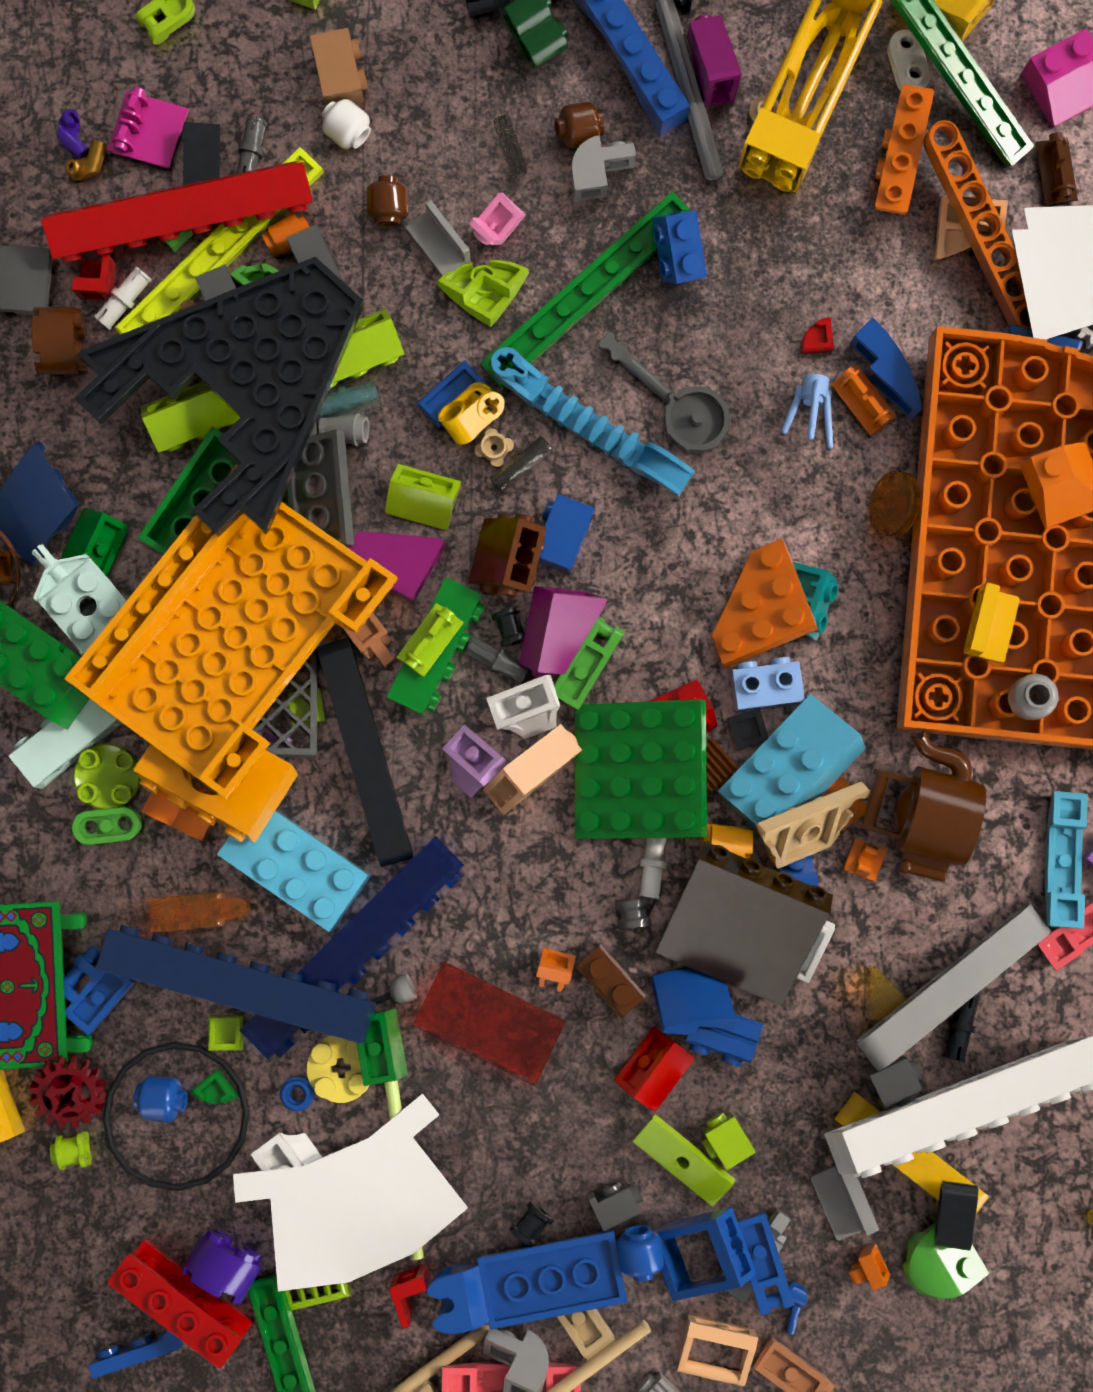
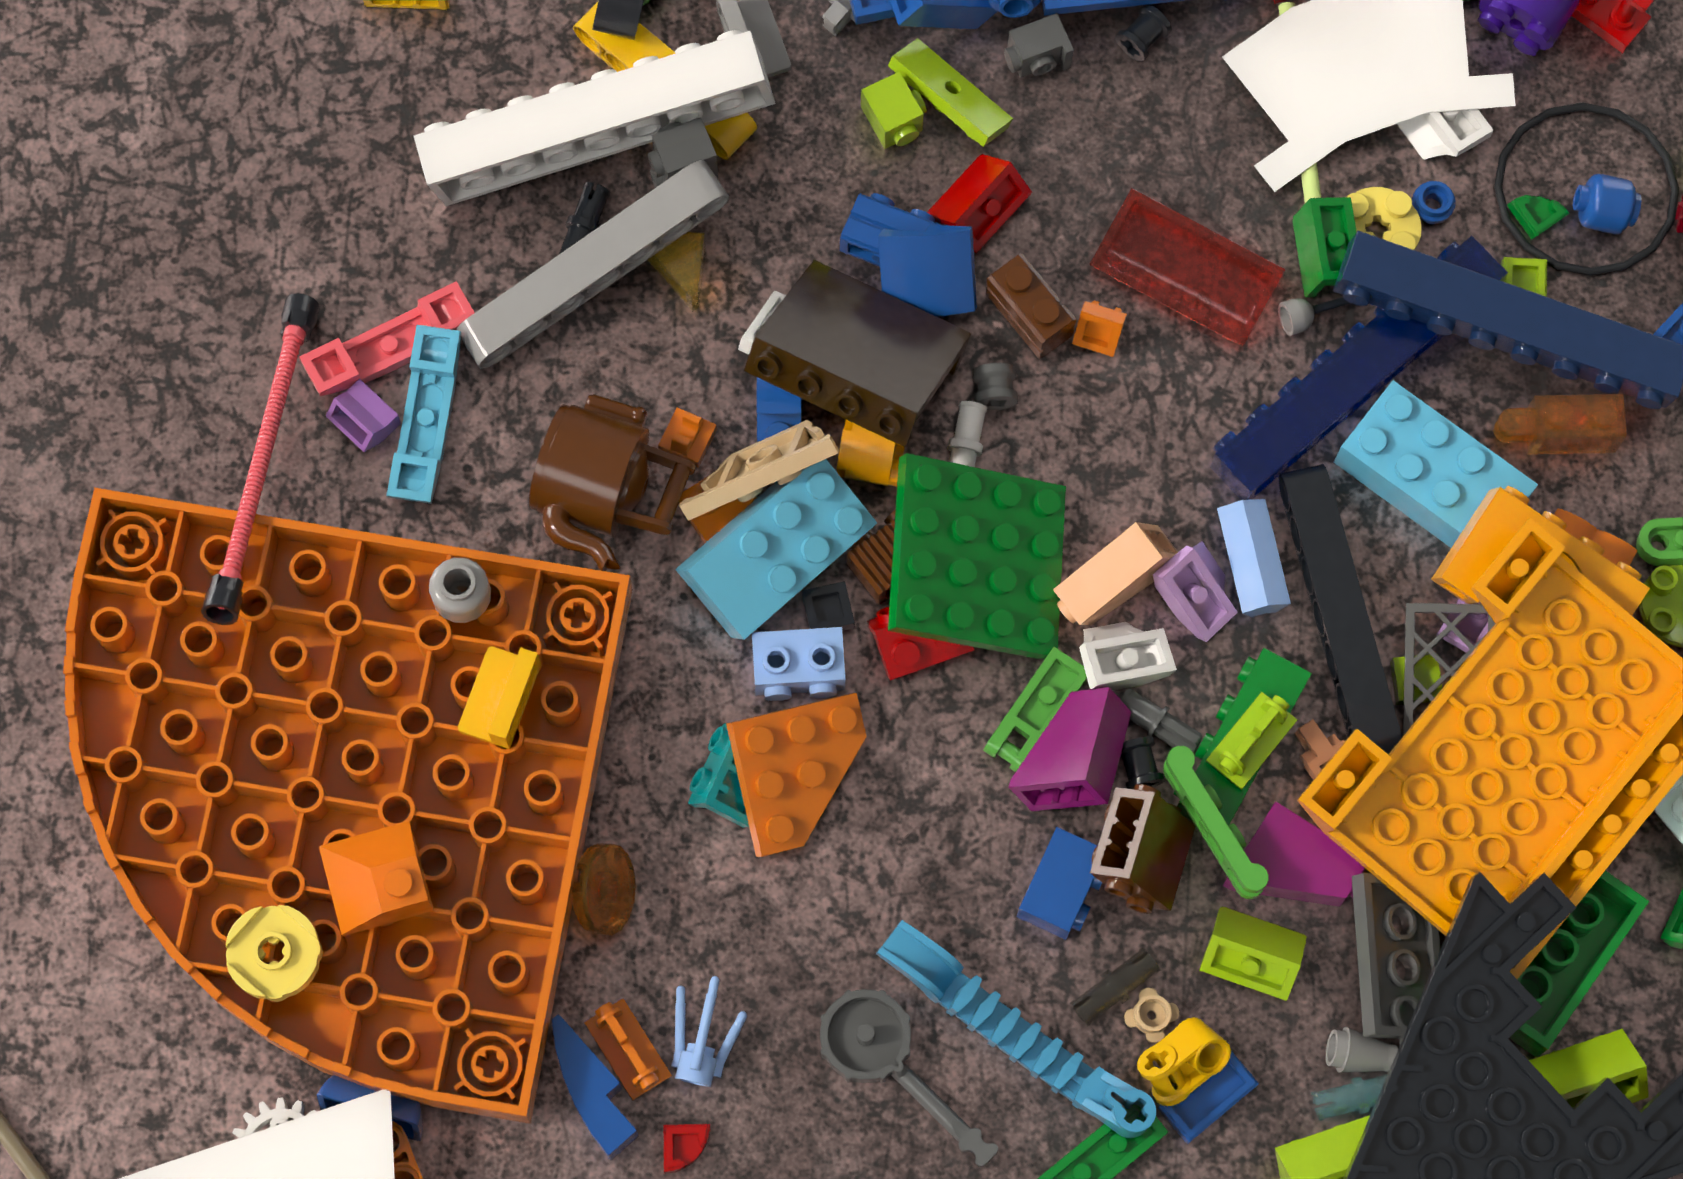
camera: 175 degrees left, 10 degrees down
none -> bright green plate [1163,746,1269,899]
none -> light blue piece [1217,499,1291,618]

